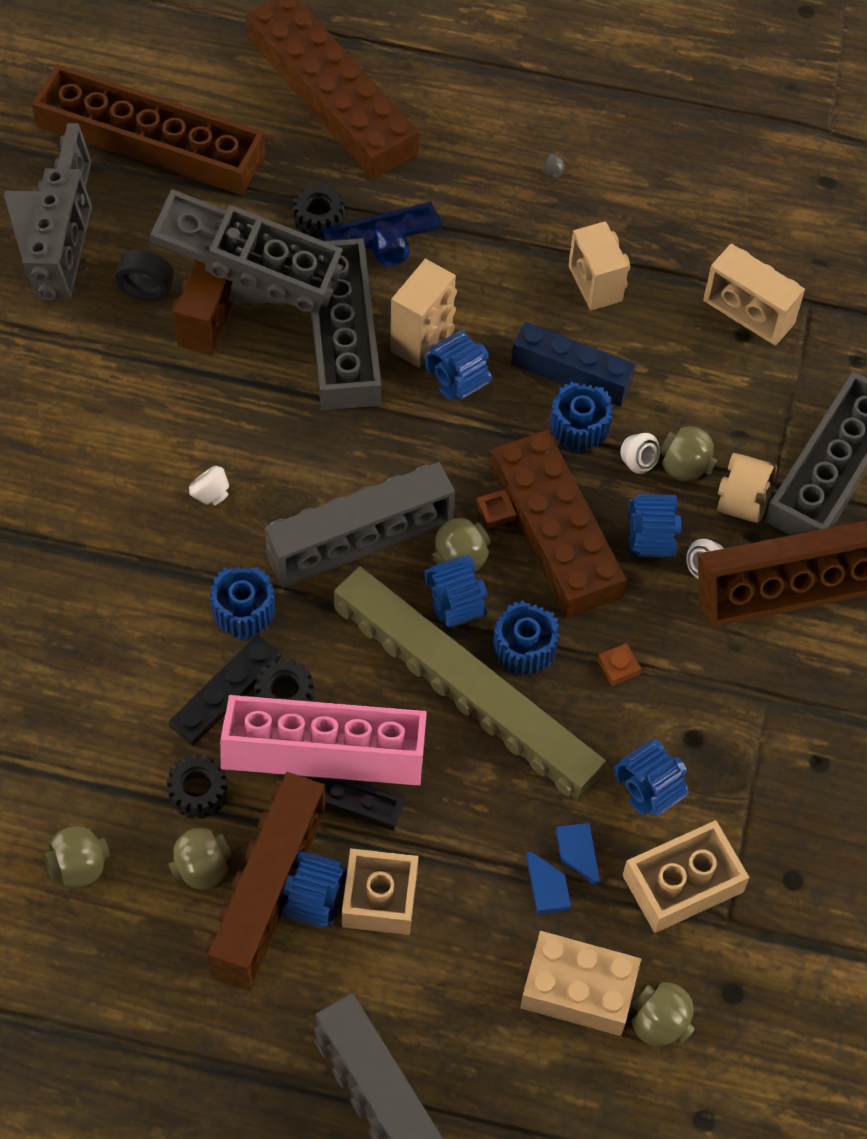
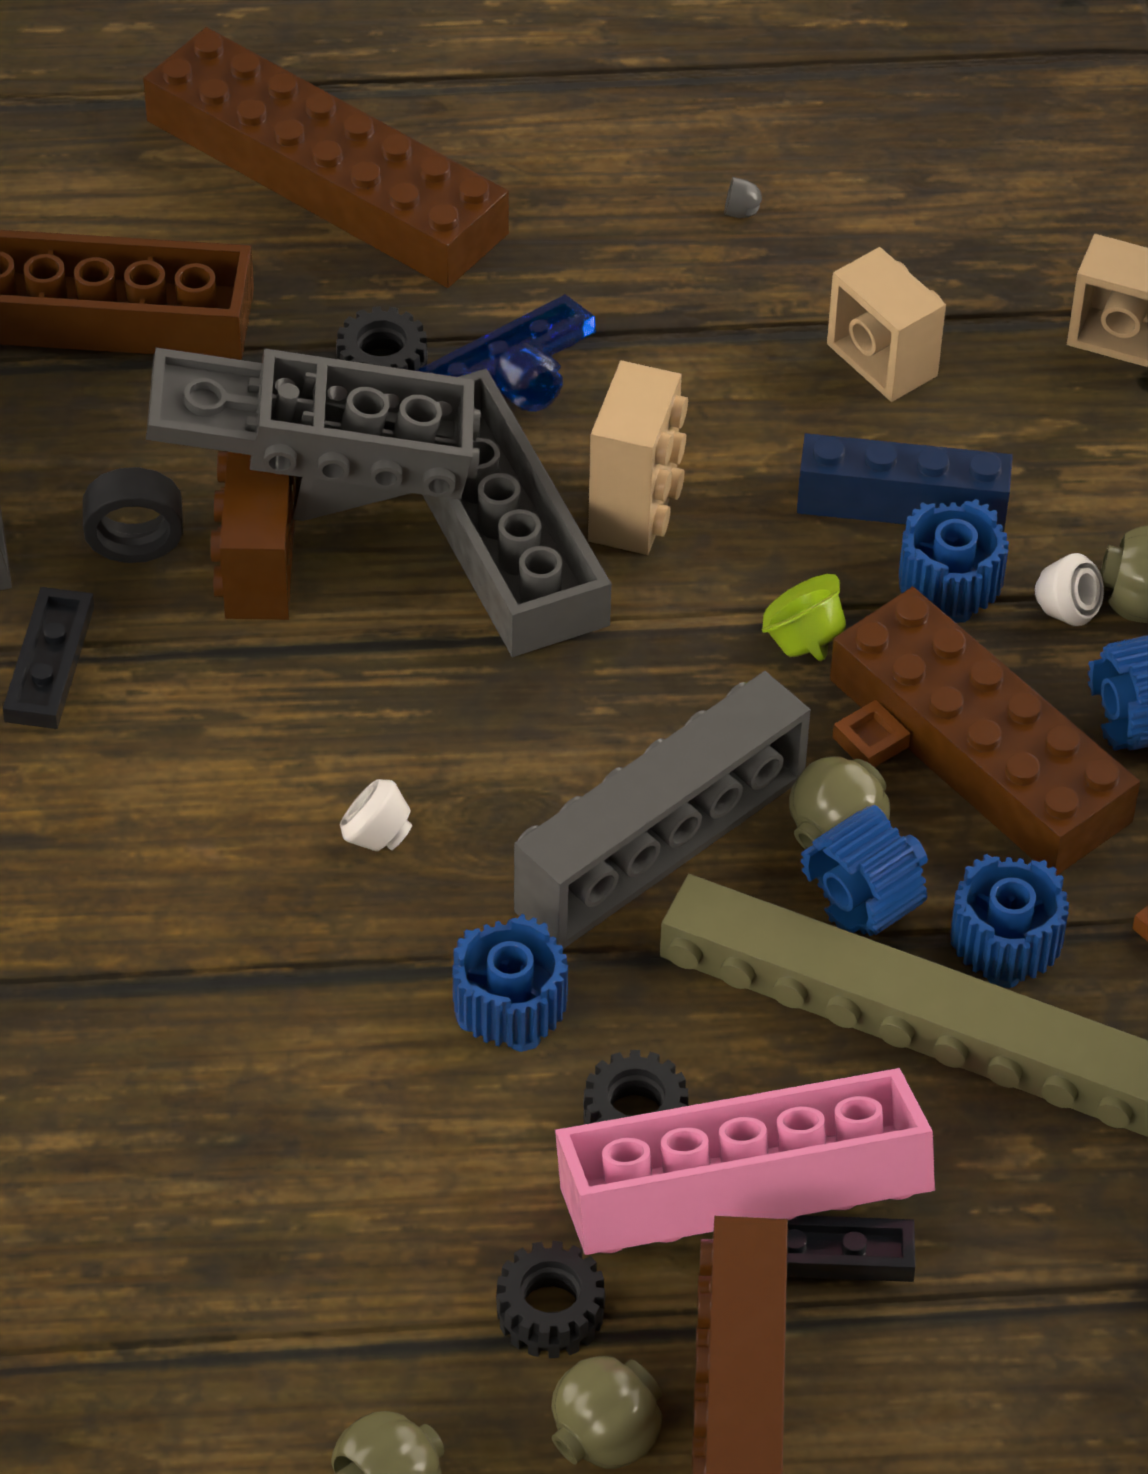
camera: 15 degrees left, 10 degrees down
black plate [168,634,282,746] -> none
blue brick [282,851,348,929] -> none
tan brick [342,848,418,935] -> none
blue brick [424,330,492,401] -> none
none -> black plate [2,587,94,729]
none -> lime piece [761,574,846,661]

